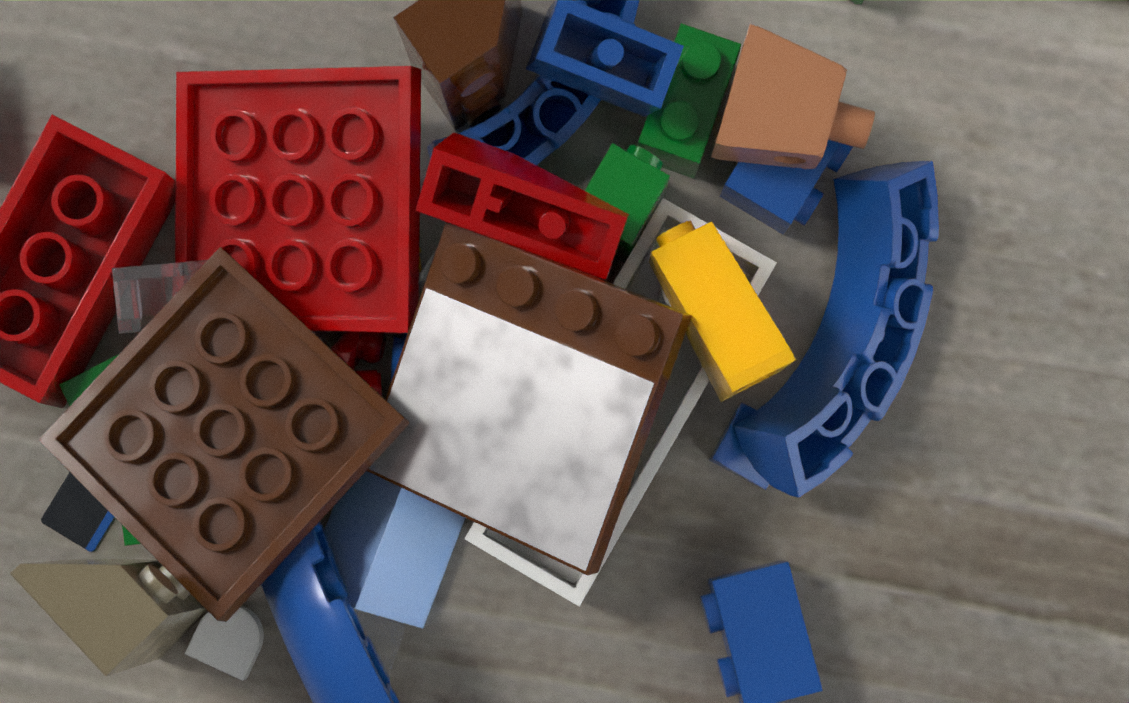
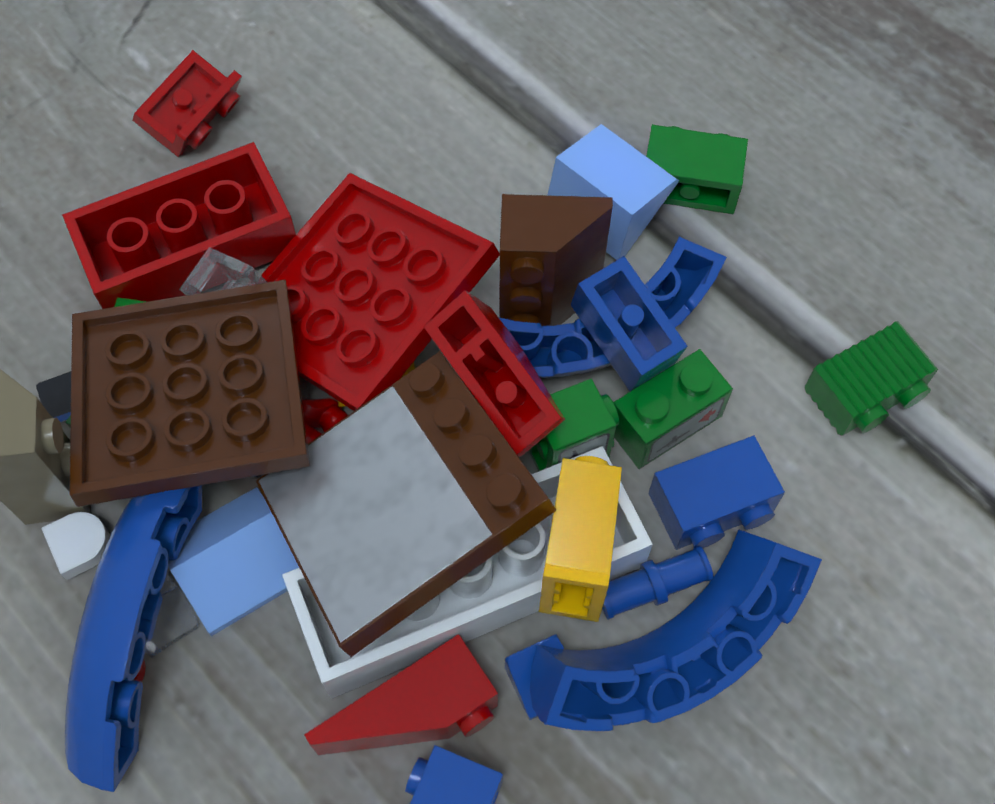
camera: 30 degrees right, 20 degrees down
nougat torso [711,24,875,169] -> none
none -> red slope [304,634,498,755]
none -> blue pin [602,546,714,620]

